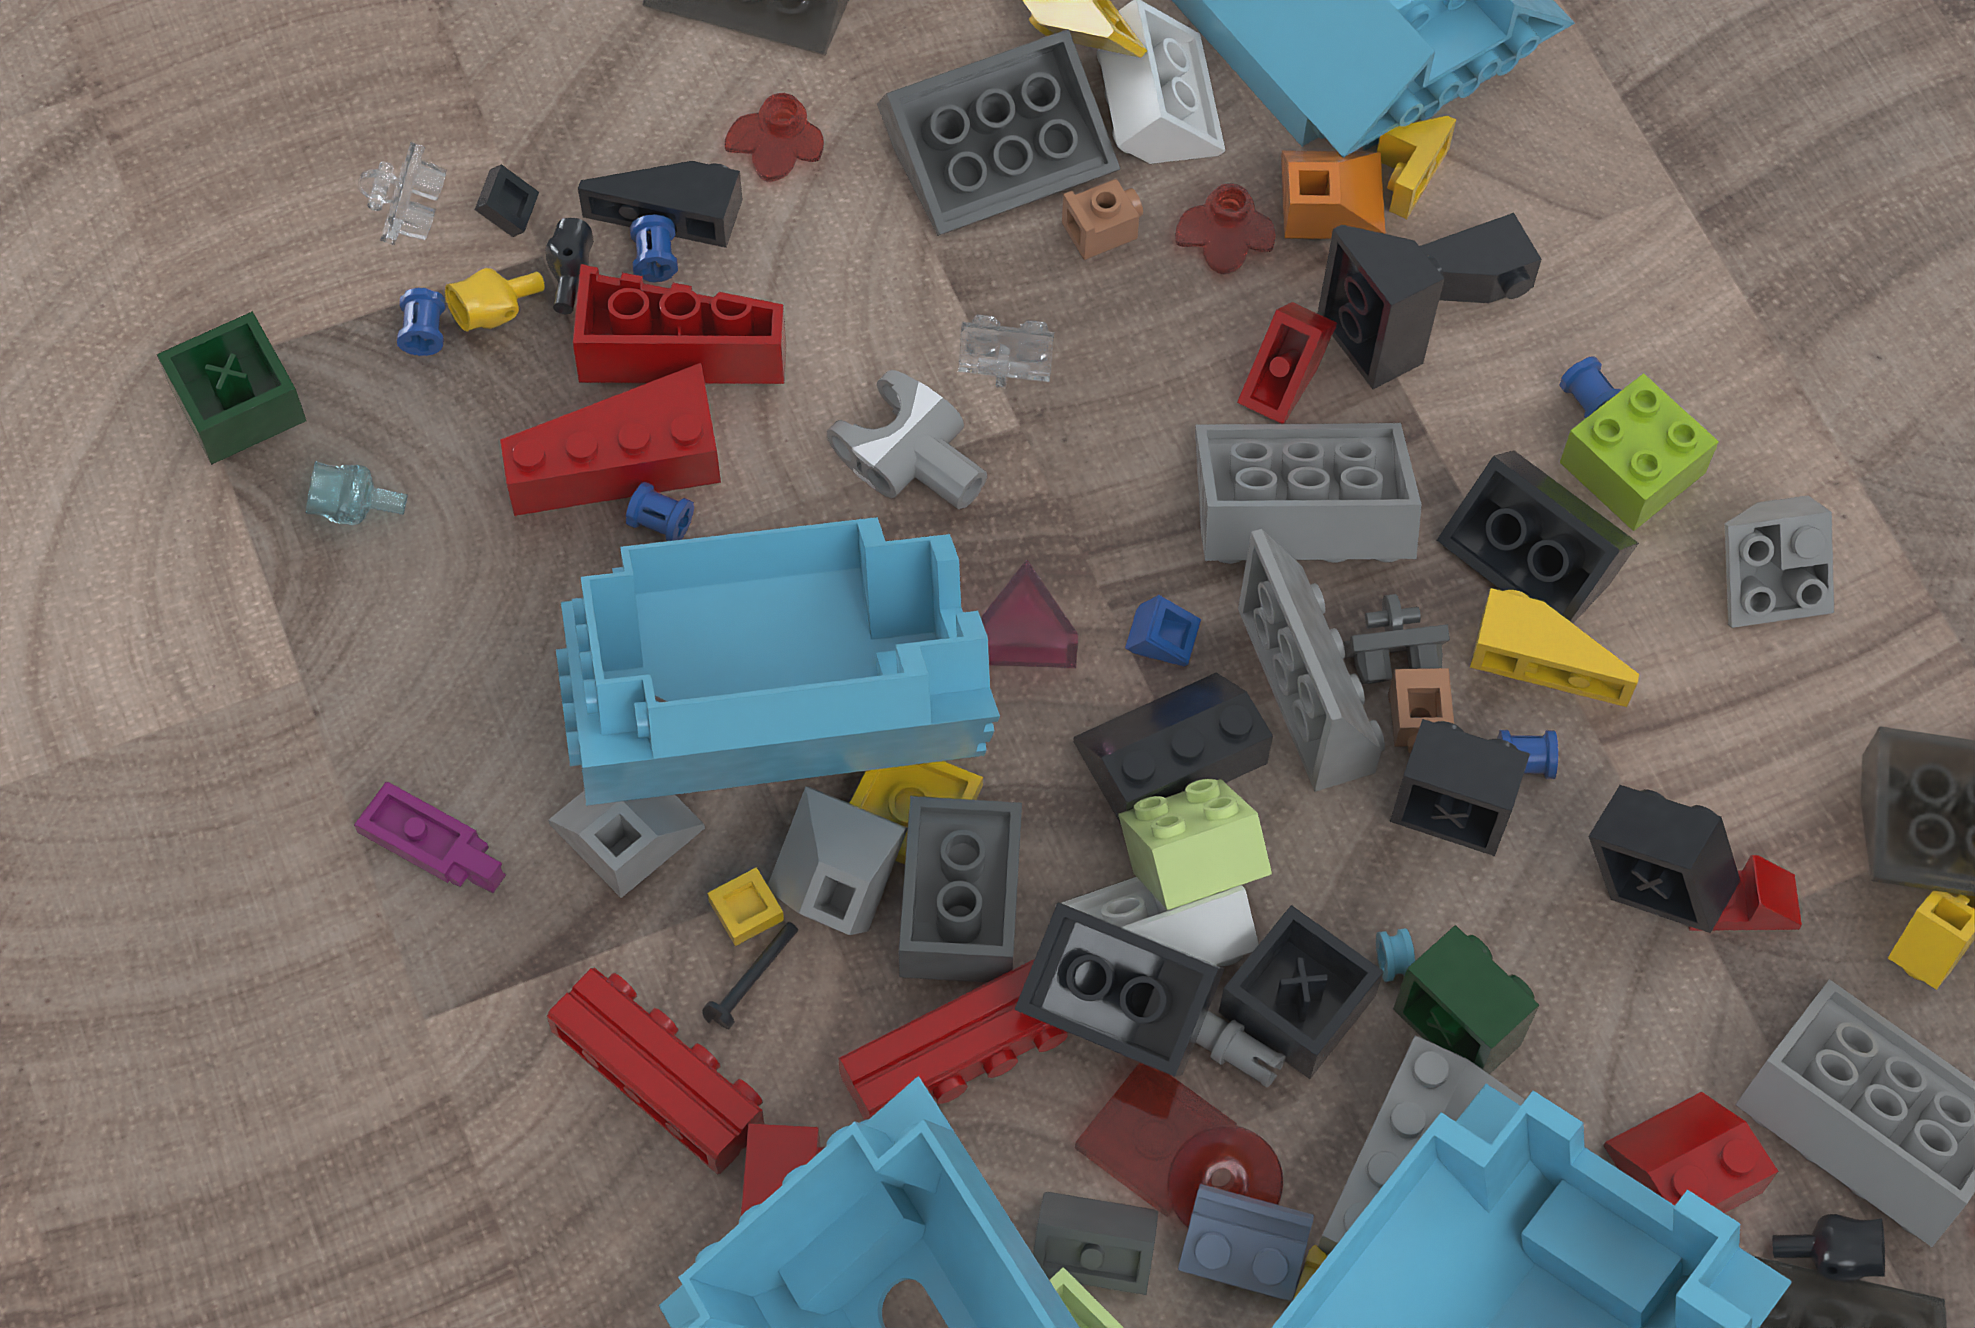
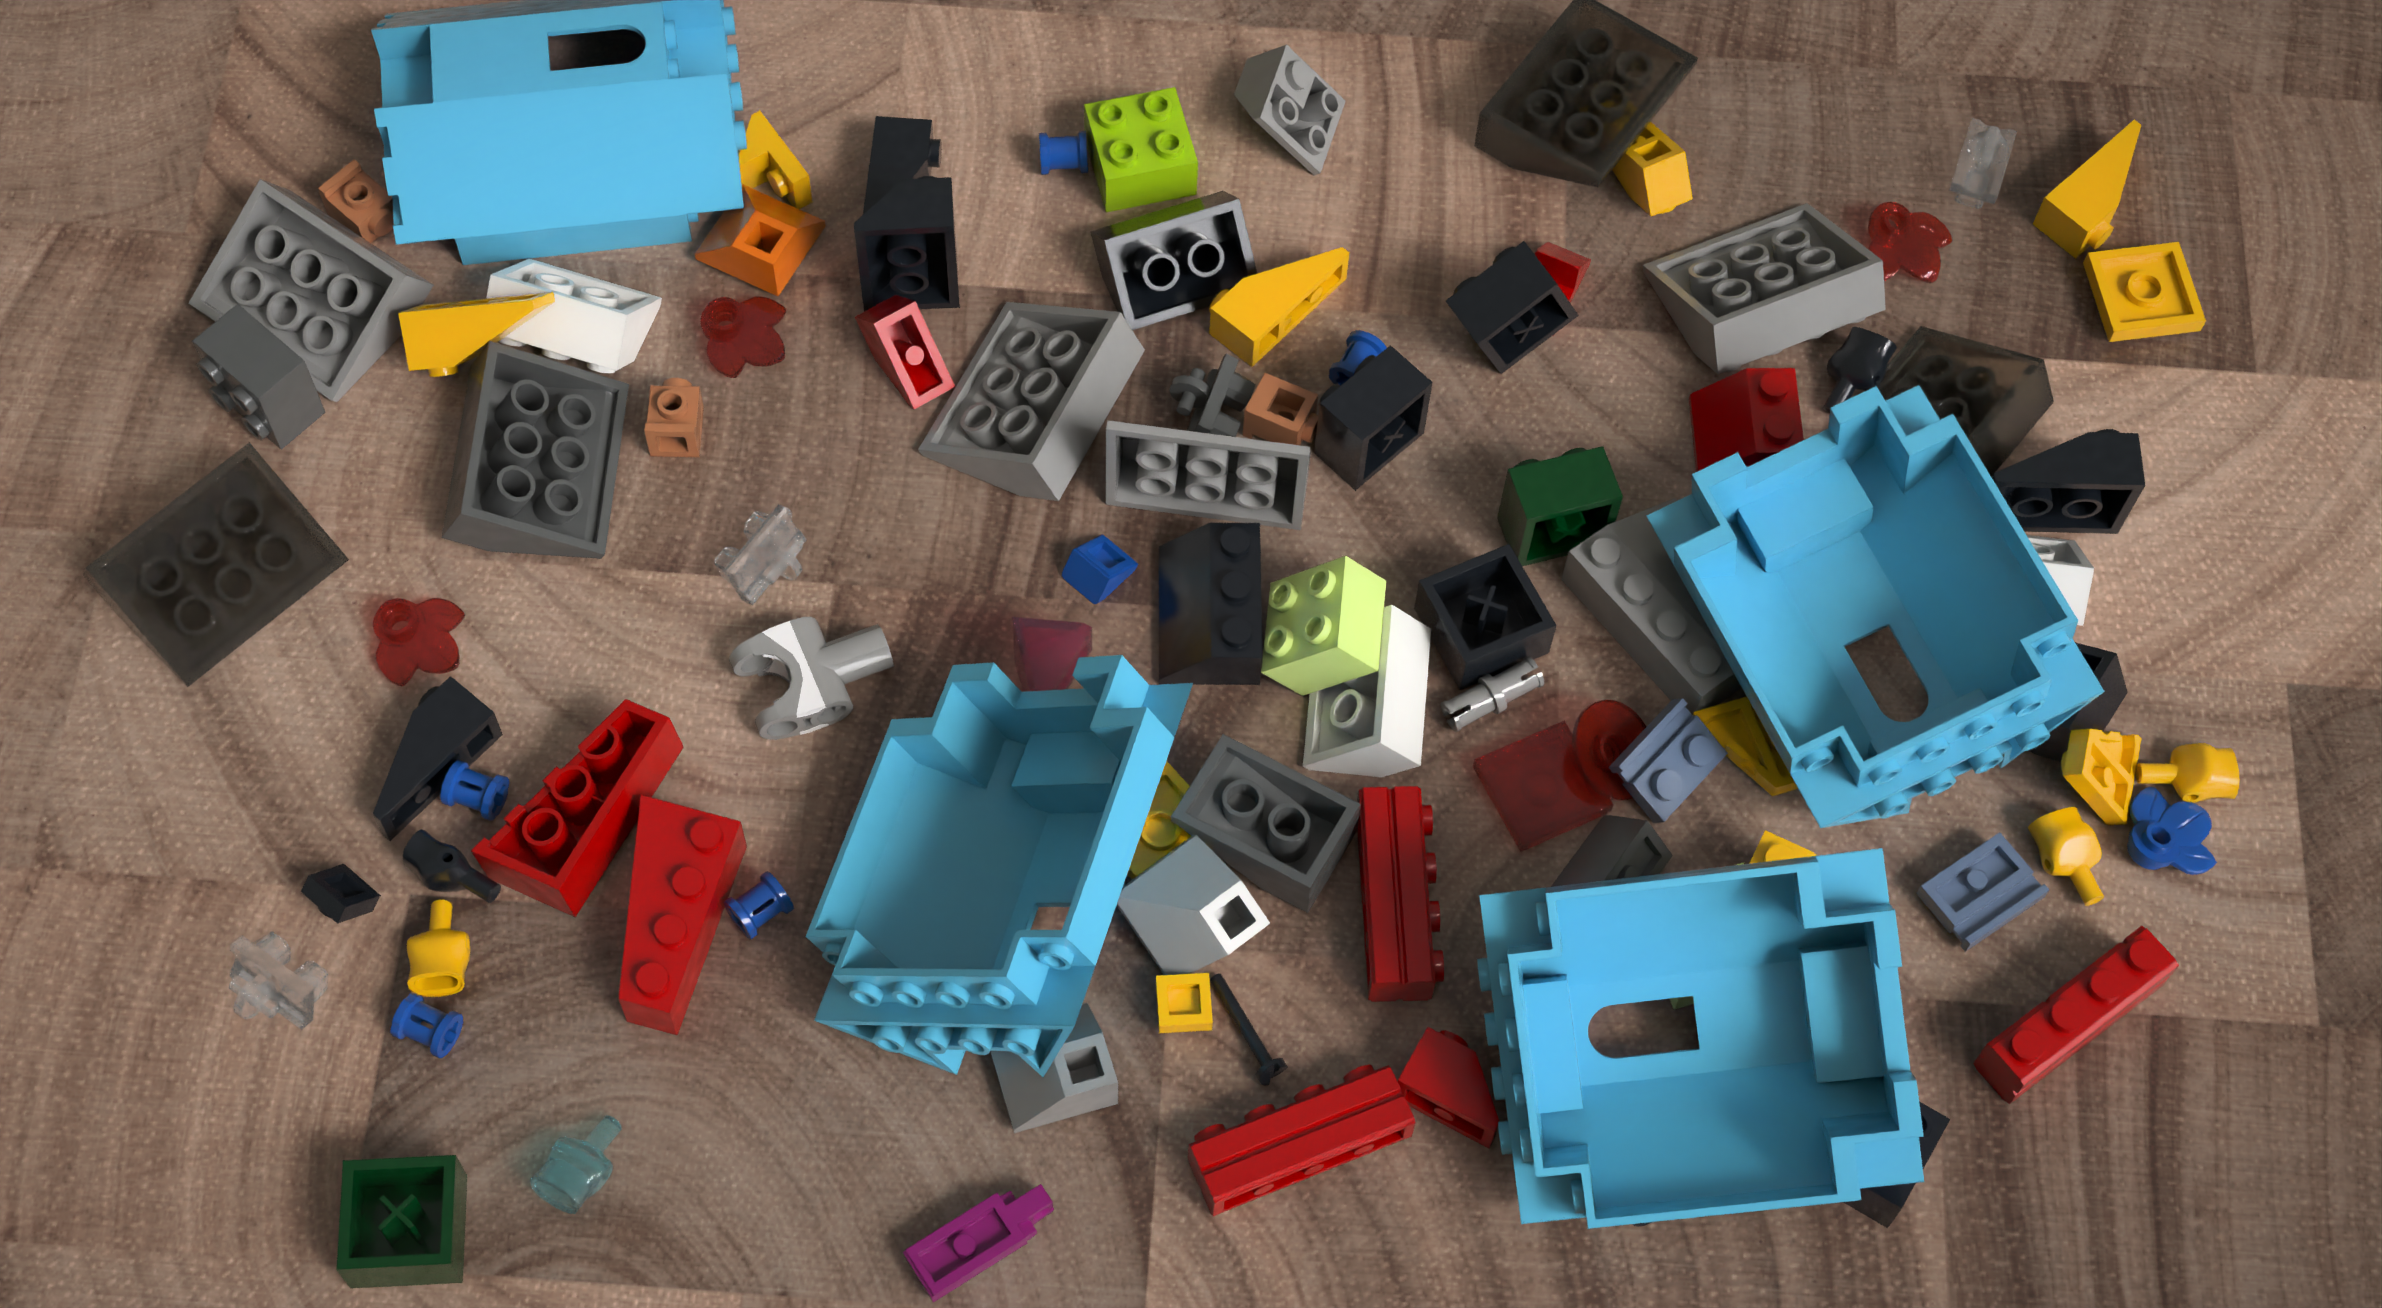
camera: 65 degrees left, 0 degrees up
black slope [1014,902,1225,1077] -> none
medium azure bush [1376,928,1415,982] -> none

